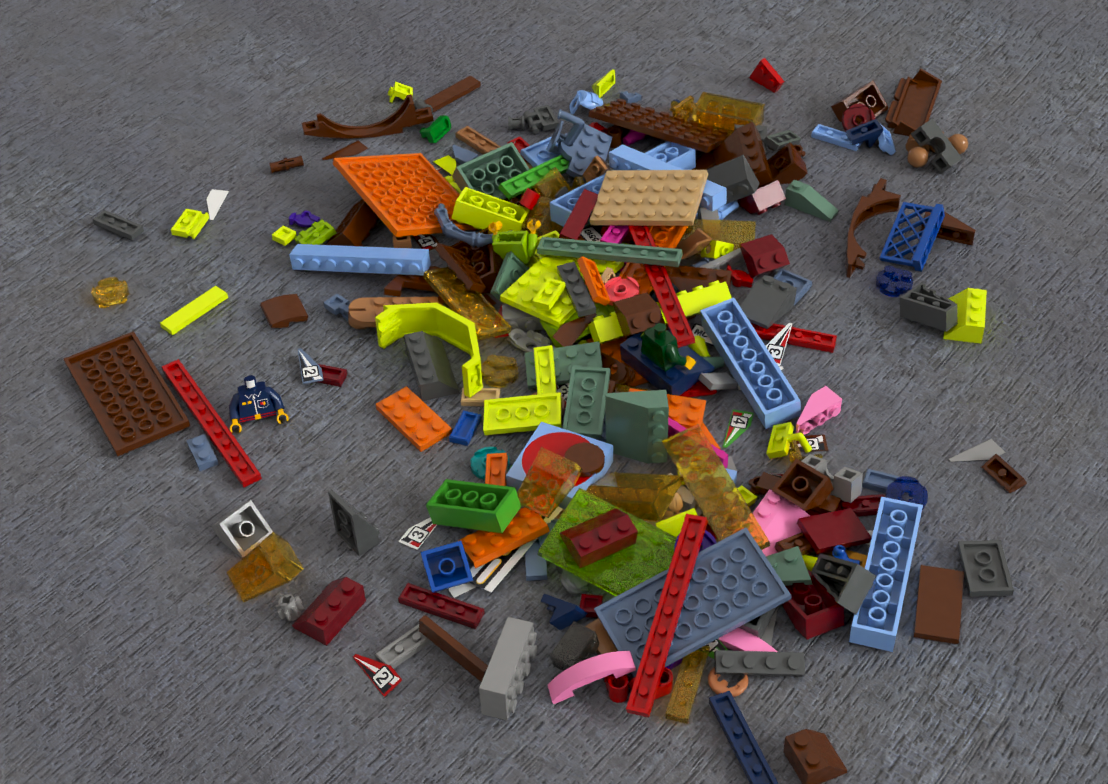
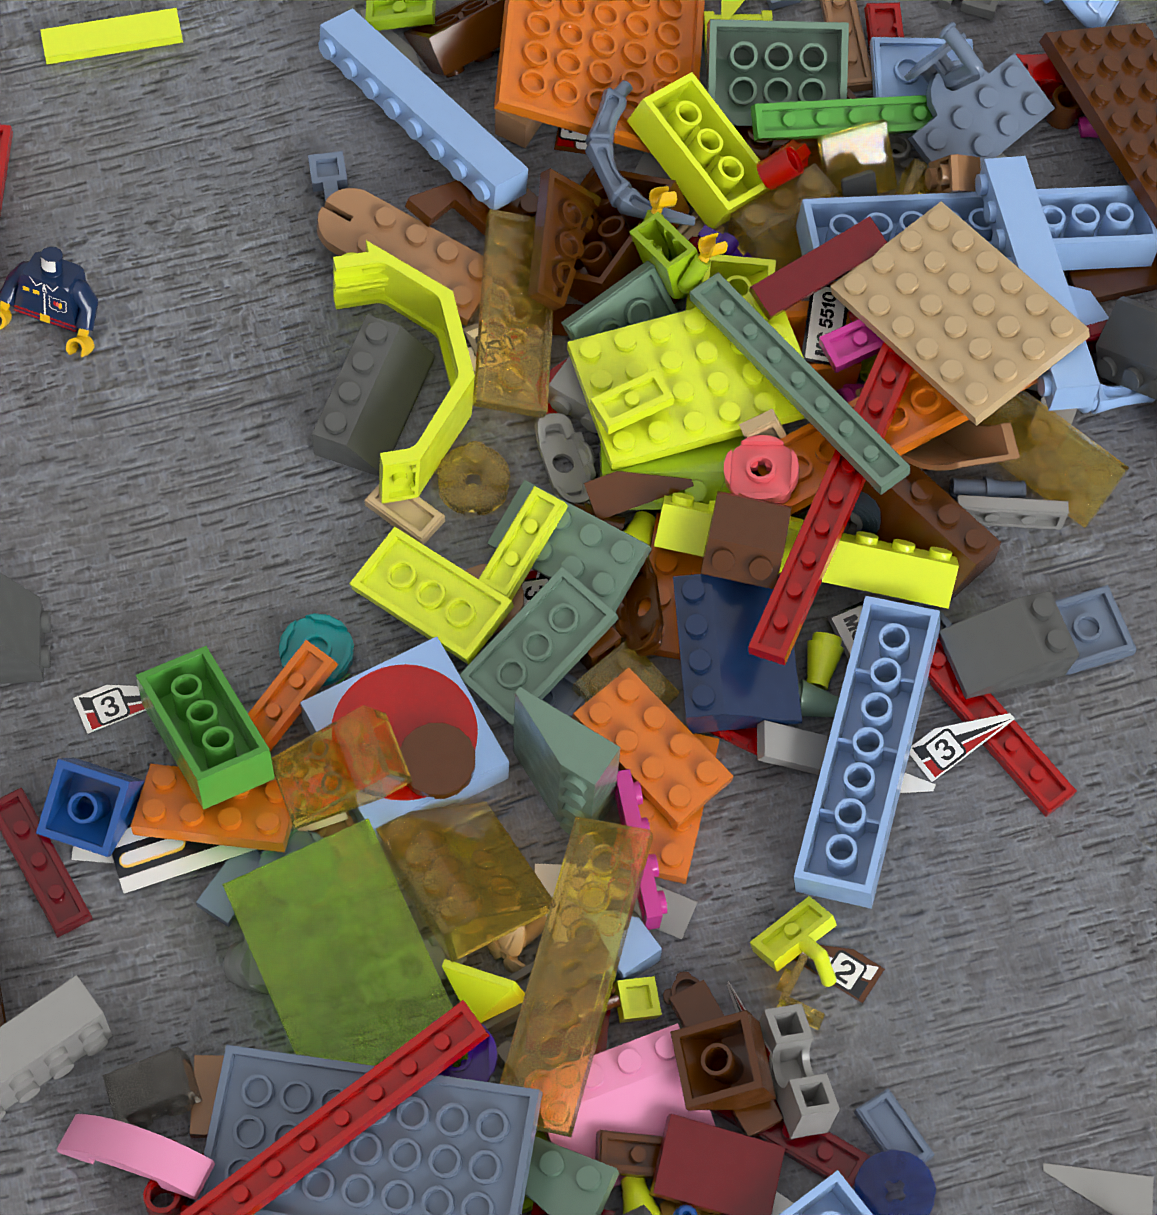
camera: 30 degrees right, 20 degrees up
reddish brown slope [260,294,308,328] -> none
sticker [298,348,323,384] -> none
dark red tile [318,364,347,387] -> none
orange plate [376,386,452,452] -> none
blue tile [449,410,482,446] -> none
dark blue slope [541,594,587,630] -> none
dark grey plate [557,262,596,317] -> none
dark red slope [560,508,638,569] -> none
orange plate [577,256,611,306] -> none
dark red plate [580,594,603,618] -> none
dark green torso [641,323,696,372] -> none
neon yellow bracket [701,240,734,259] -> none
sticker [723,409,754,448] -> none
red piece [726,265,753,288] -> none
dark red slope [739,234,790,278] -> none
bright pink slope [795,386,842,435] -> none

